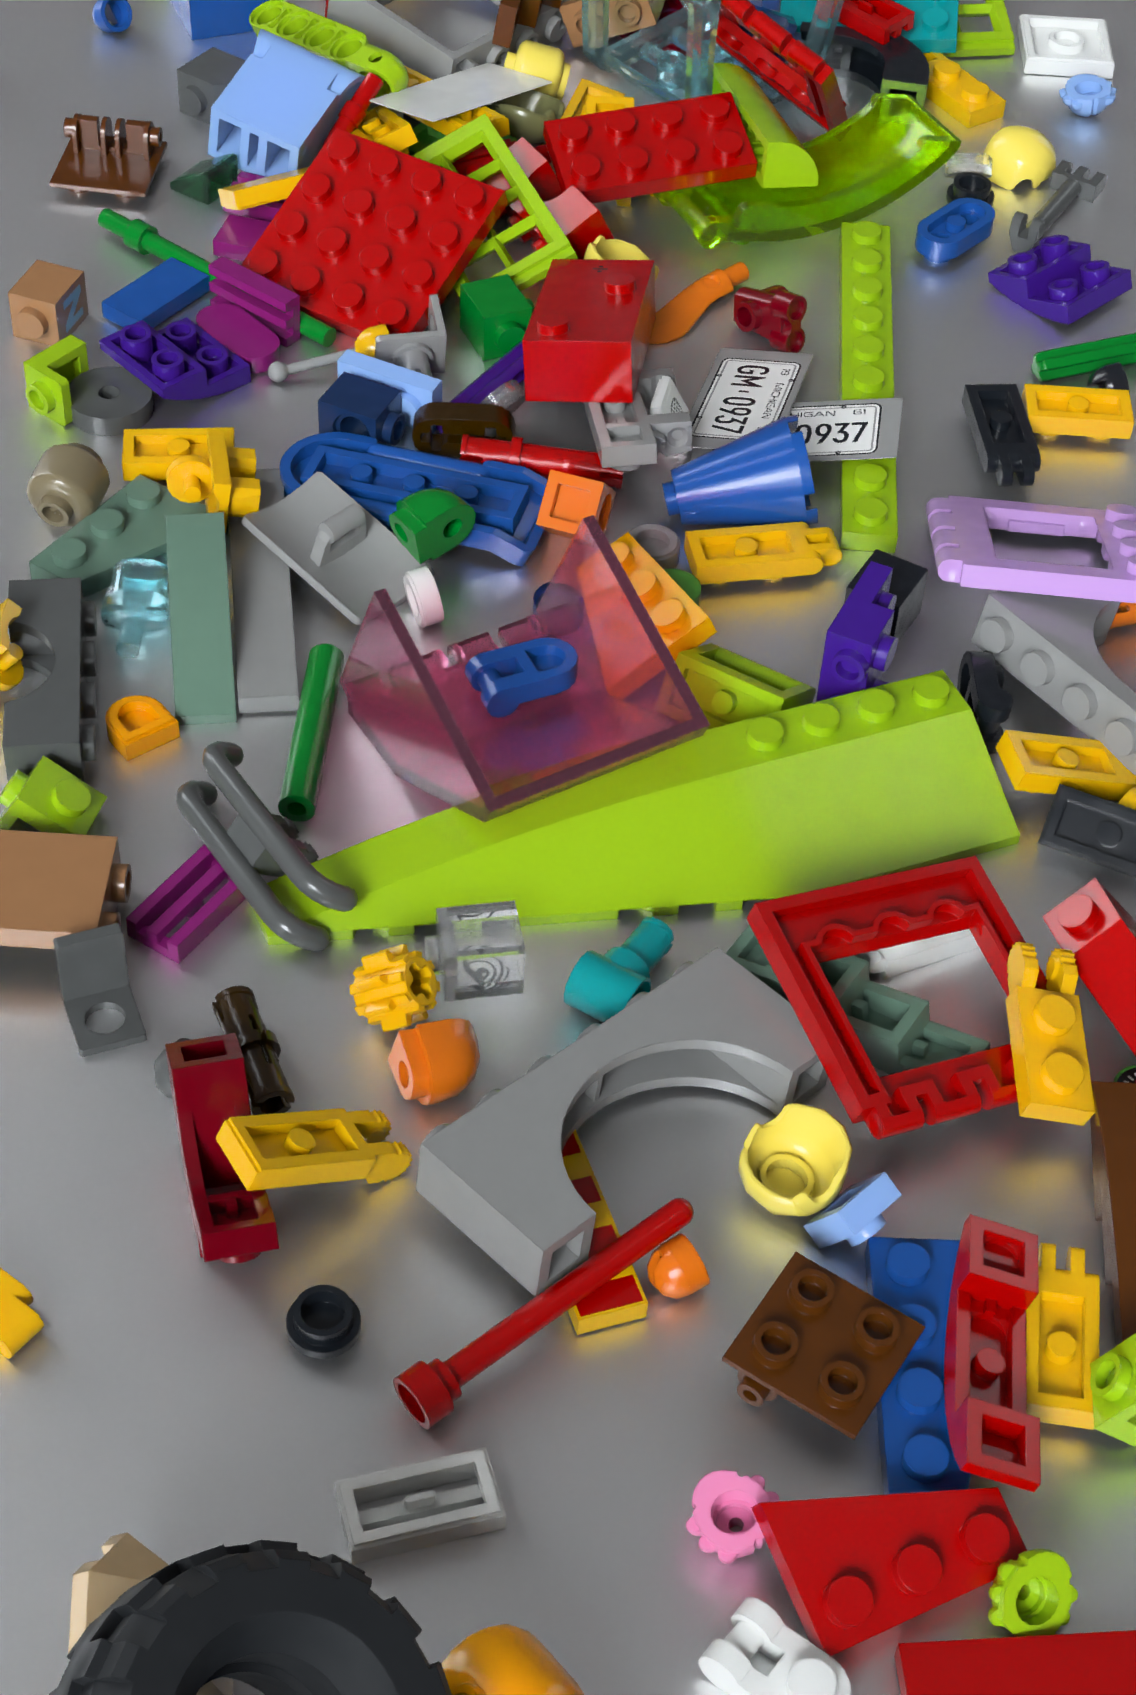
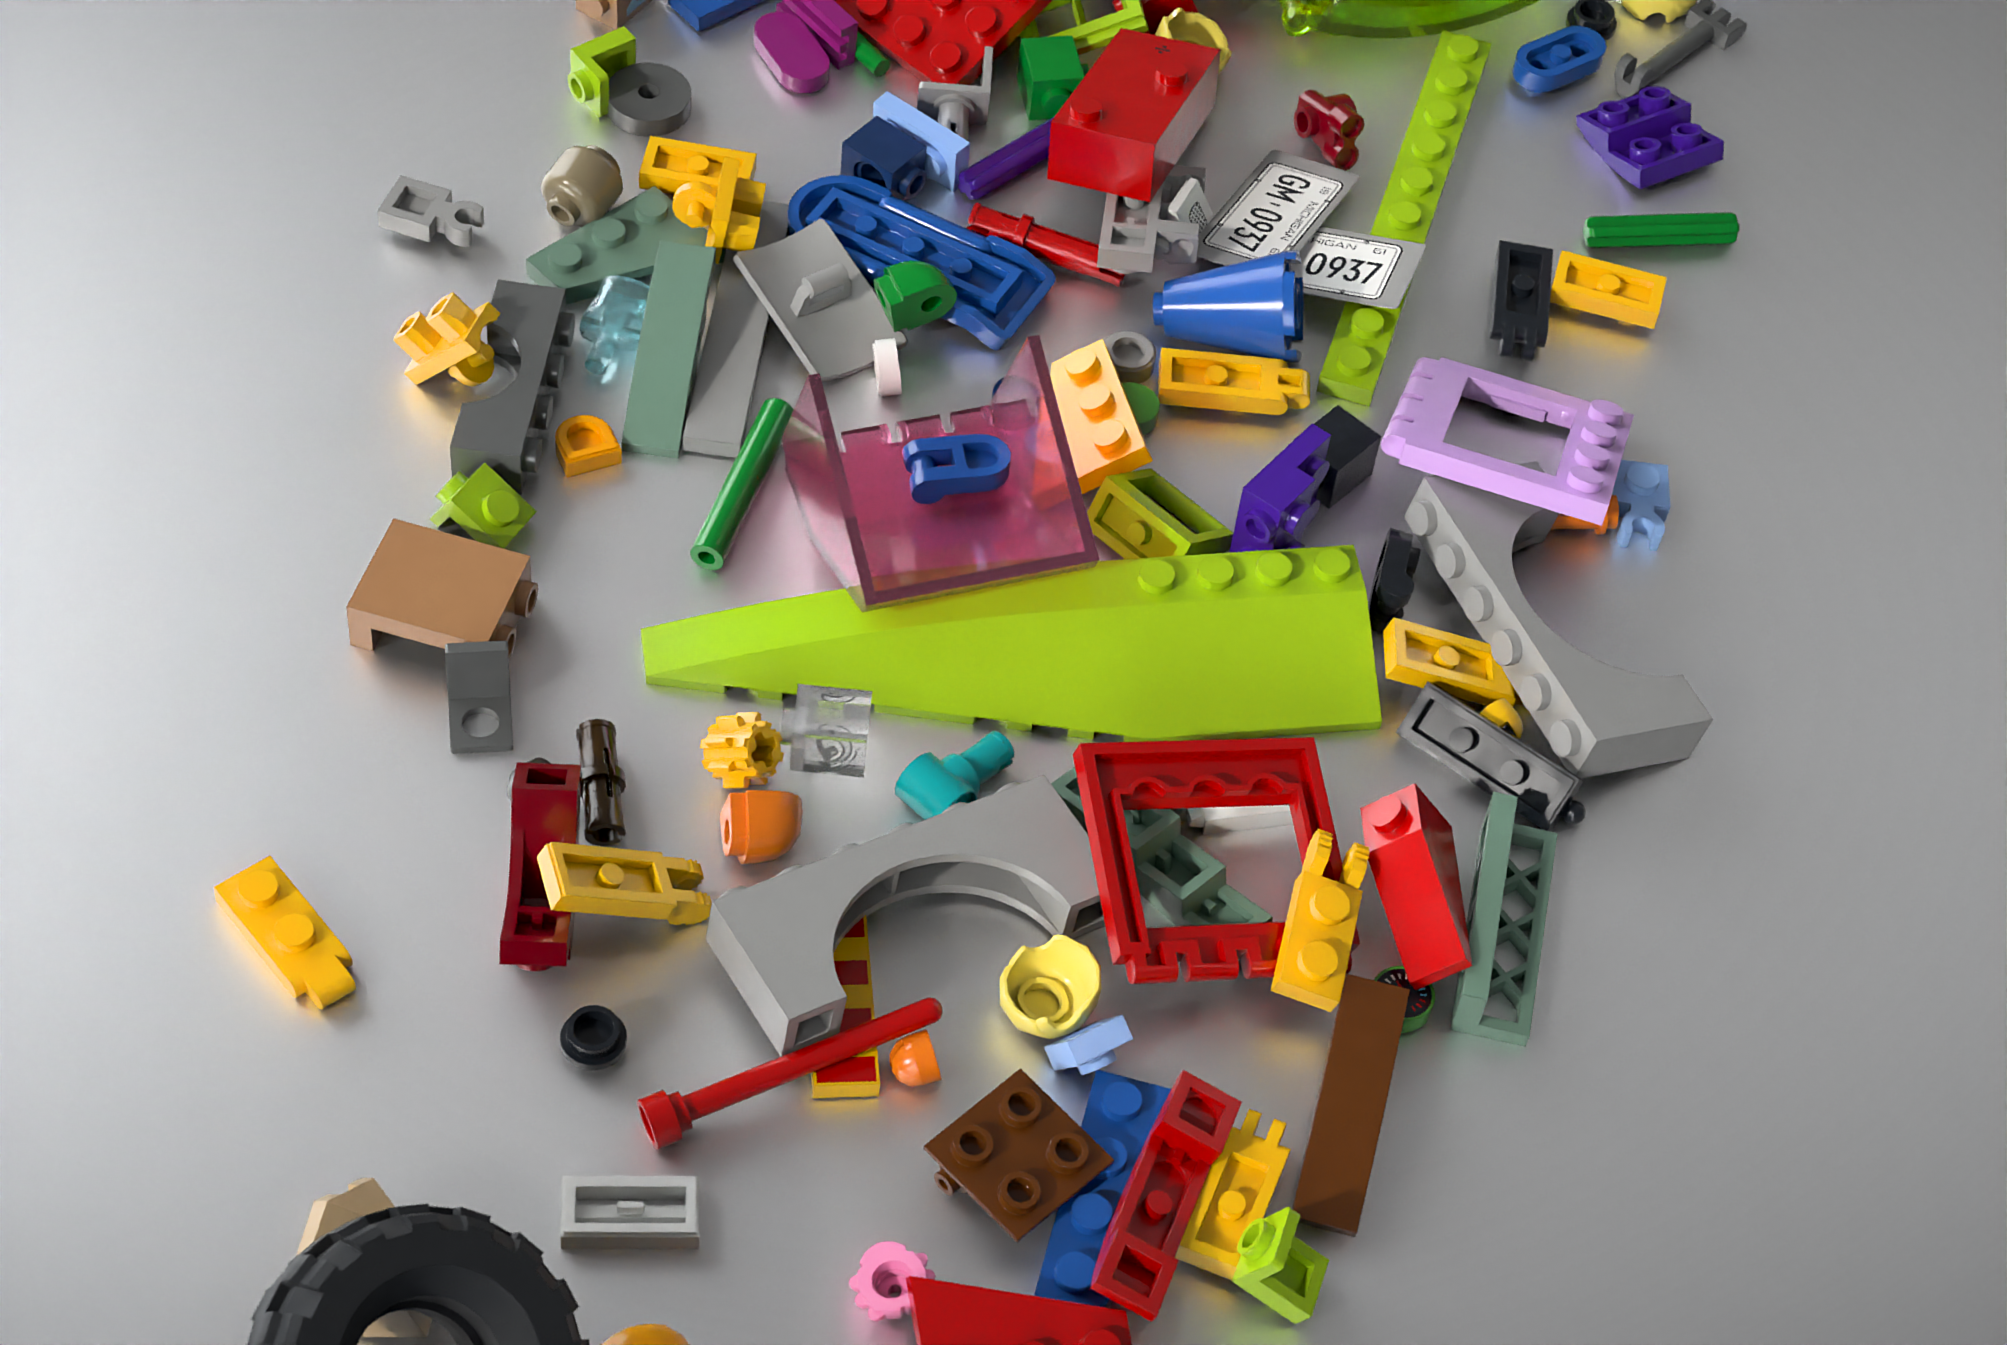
camera: 10 degrees right, 5 degrees up
dark purple slope [99,317,251,400] -> none
magenta tile [126,844,246,964] -> none
dark grey piece [176,741,358,952] -> none
light grey hinge [268,324,389,382] -> none
dark brown beam [412,402,516,459] -> none
clear tile [480,380,525,429] -> none
orange brick [536,469,616,546] -> none
orange piece [649,262,749,345] -> none
black hinge [1087,362,1130,394] -> none

